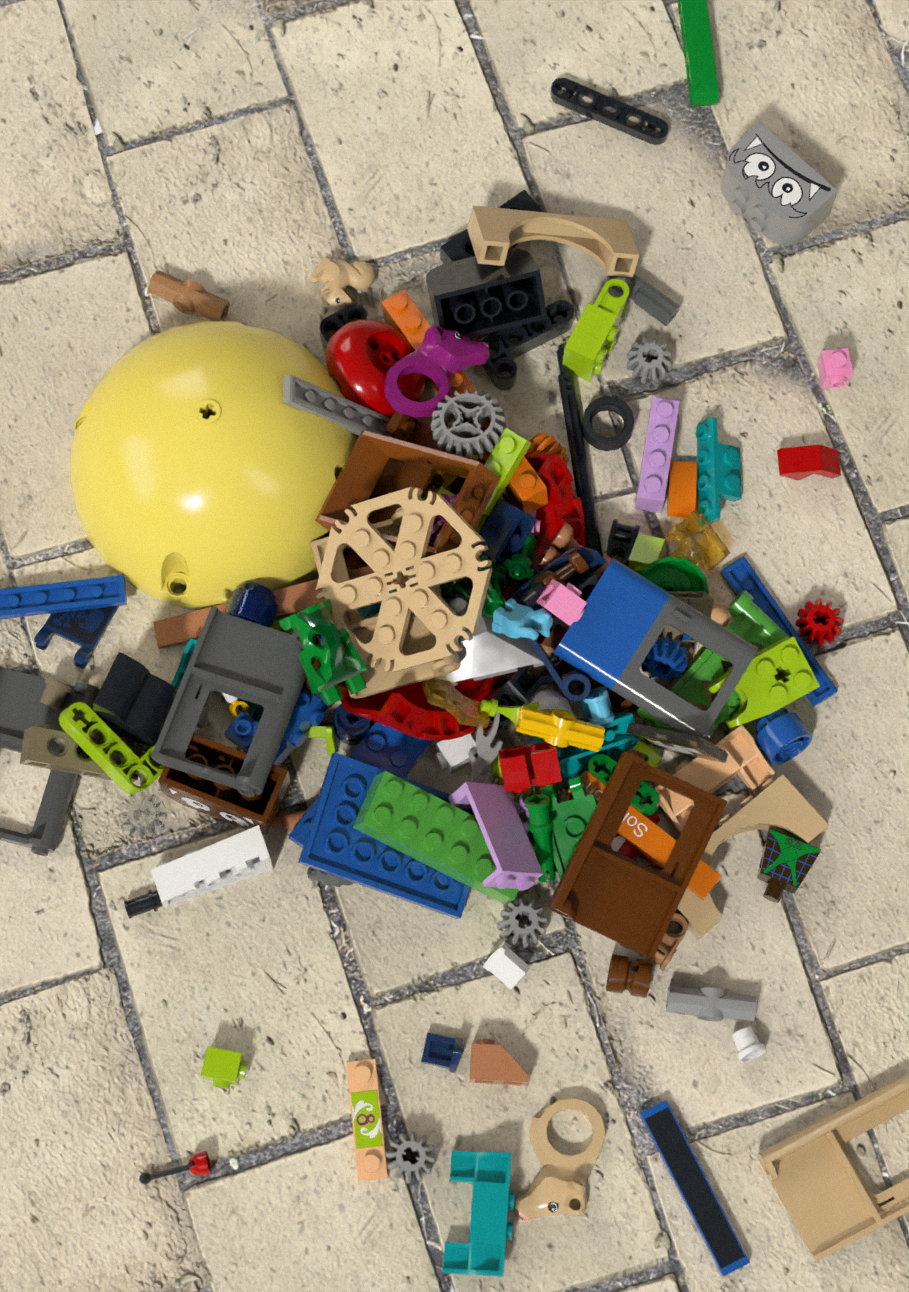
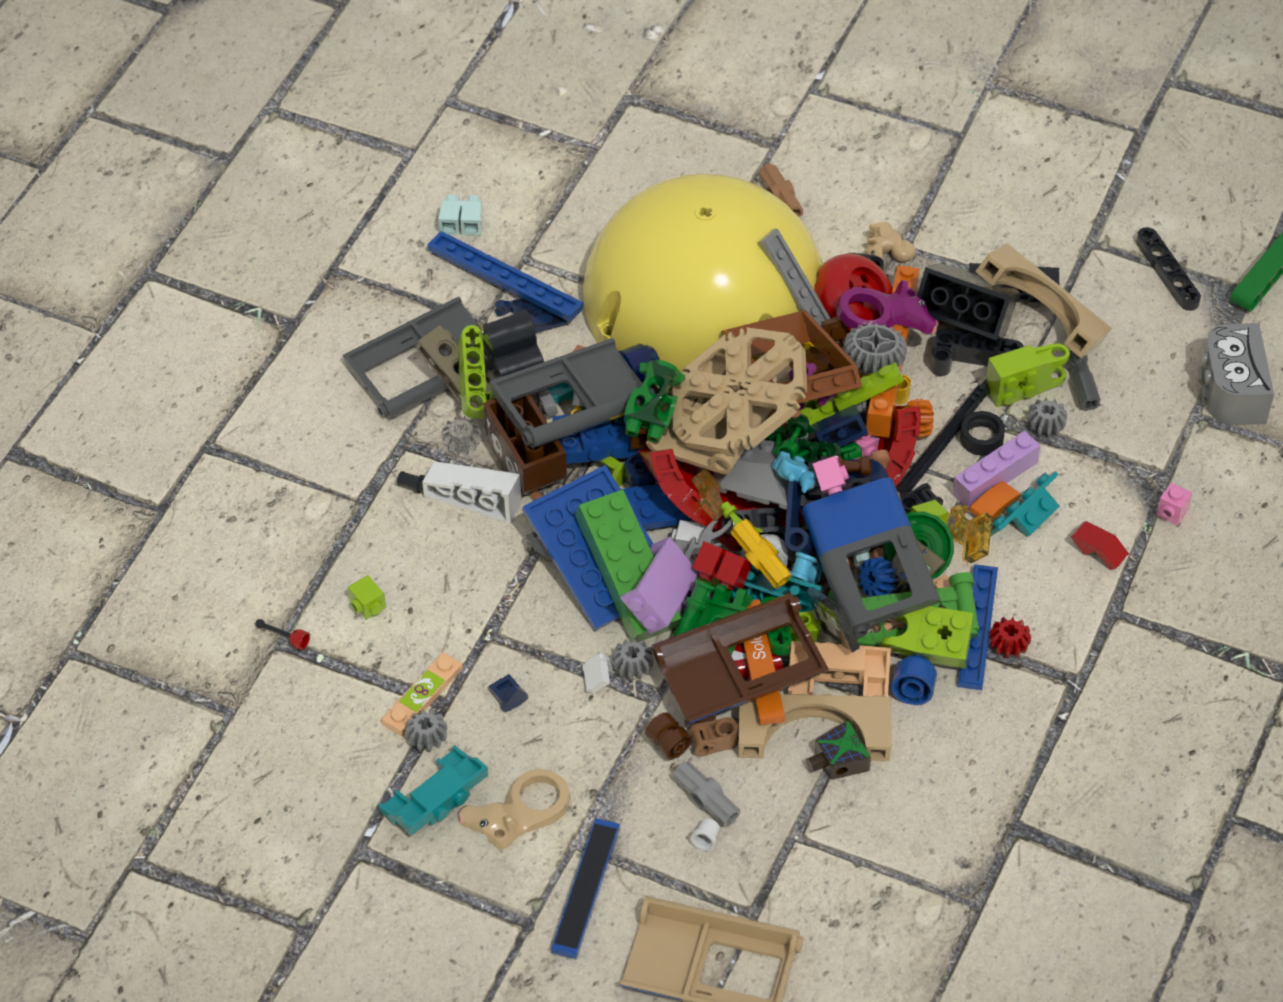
camera: 45 degrees right, 20 degrees down
nougat slope [469,1039,529,1086] -> none

